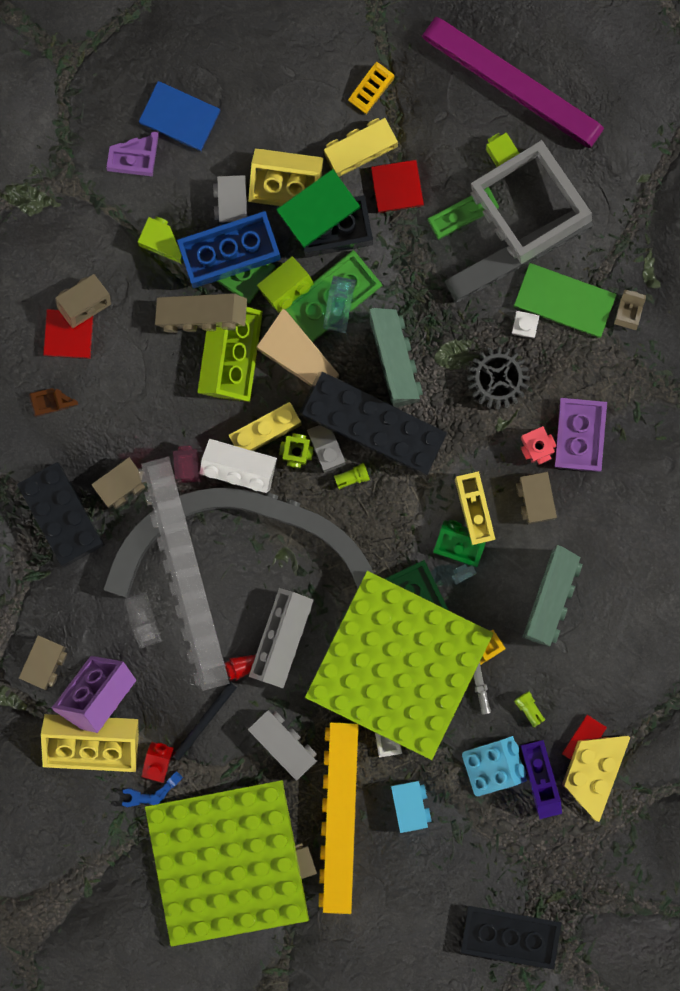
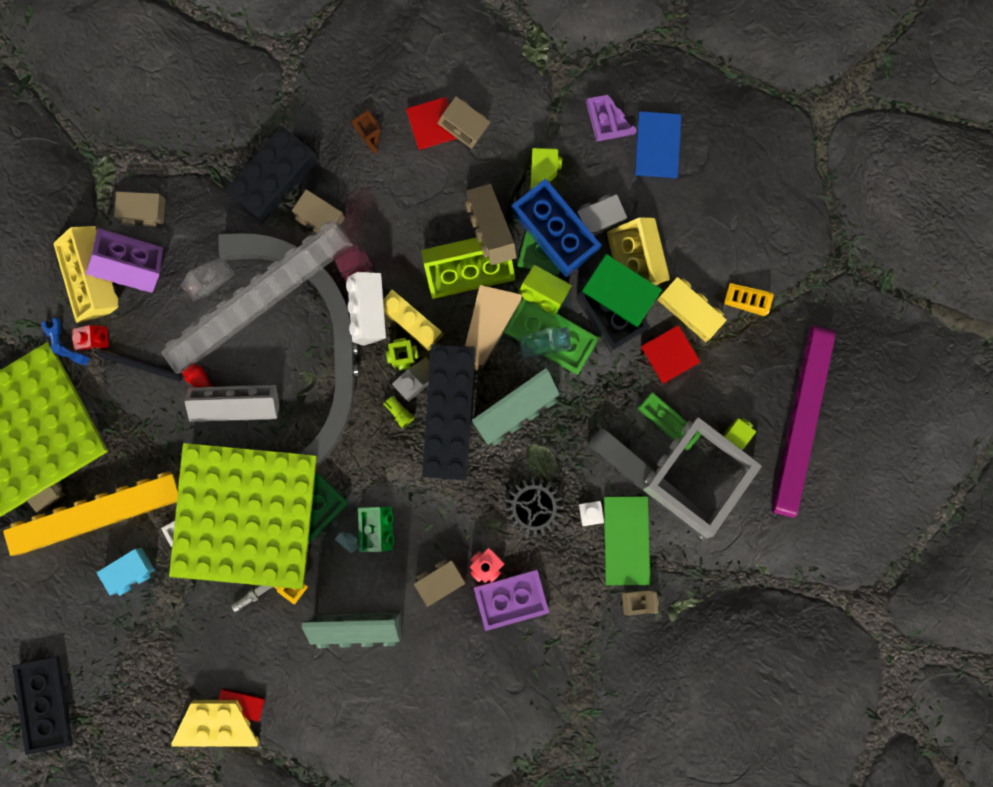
camera: 65 degrees right, 0 degrees up
light grey brick [248,710,317,781] -> none
light yellow slope [455,471,495,545] -> none
medium azure bracket [462,736,527,796] -> none
lime pin [514,691,546,728] -> none
dark purple slope [521,740,562,819] -> none

